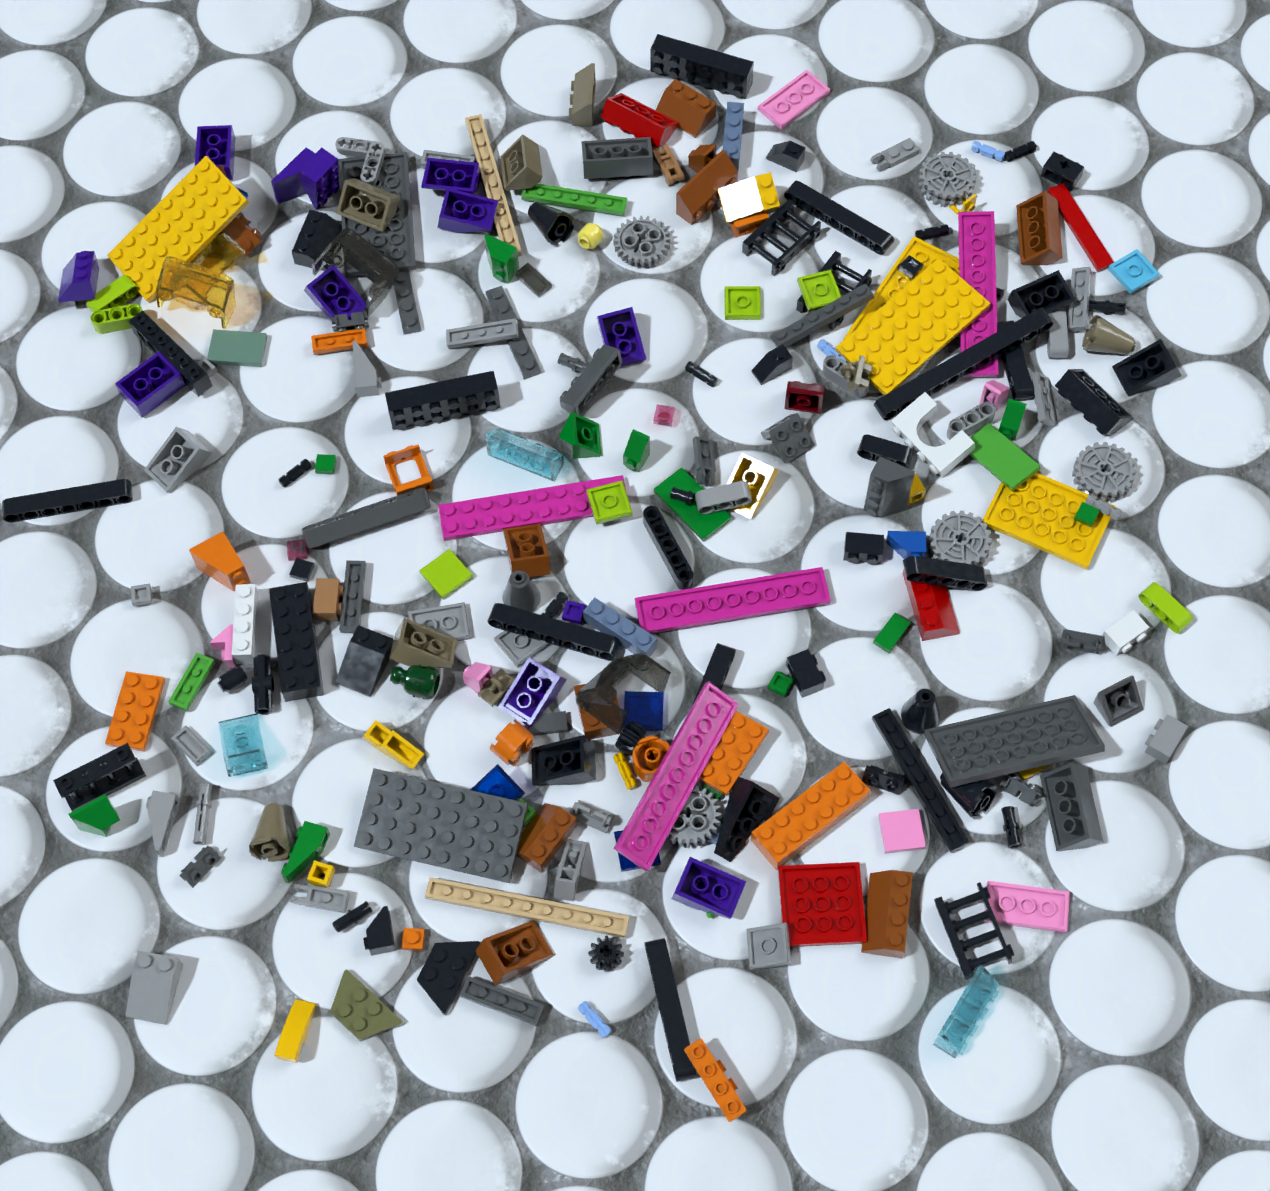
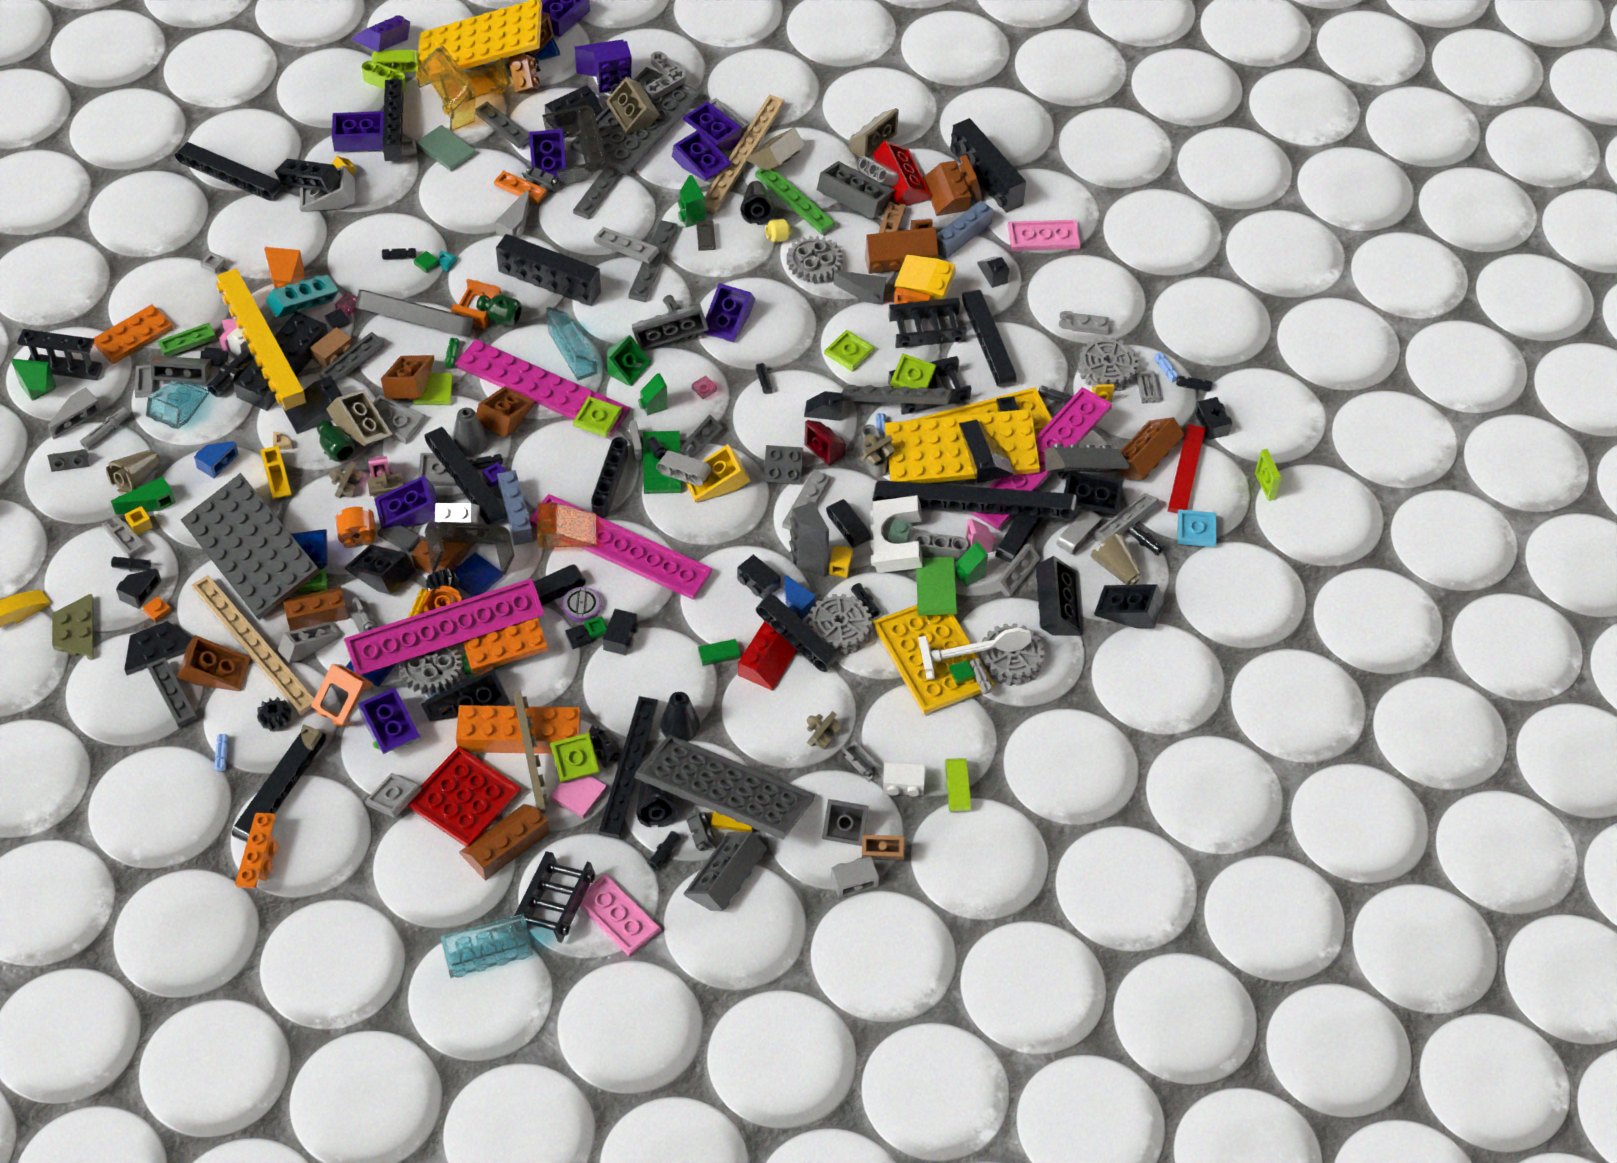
camera: 35 degrees right, 10 degrees down
none -> dark grey brick [150,356,211,383]
none -> blue slope [194,441,239,478]
none -> yellow brick [215,268,306,410]
none -> teal brick [265,275,339,318]
none -> tan tile [273,432,292,450]
none -> black brick [274,158,341,191]
none -> dark tan tile [301,724,322,750]
none -> window [311,664,373,727]
none -> dark tan hips [329,461,363,498]
none -> yellow plate [332,156,358,176]
none -> dark orange slope [381,355,435,400]
none -> white brick [435,503,480,524]
none -> teal tile [439,250,457,272]
none -> green axle [444,337,459,369]
none -> dark grey plate [475,101,530,149]
none -> dark green piece [476,294,522,326]
none -> dark tan plate [513,691,549,813]
none -> clear orange slope [537,503,596,548]
none -> lime tile [550,733,600,783]
none -> tile [562,587,601,622]
none -> black plate [565,624,590,650]
none -> light grey tile [629,420,643,461]
none -> light grey plate [782,469,830,530]
none -> dark tan hips [807,711,842,749]
none -> dark grey slope [834,270,887,305]
none -> black pin [851,583,881,618]
none -> light grey beam [857,156,899,187]
none -> medium nougat brick [862,835,905,861]
none -> sand green brick [888,519,912,544]
none -> white piece [918,627,1032,680]
none -> dark orange plate [959,155,983,202]
none -> black wedge [959,419,1014,483]
none -> dark grey slope [1045,444,1129,473]
none -> light grey tile [1136,371,1160,404]
none -> lime tile [1255,449,1281,501]

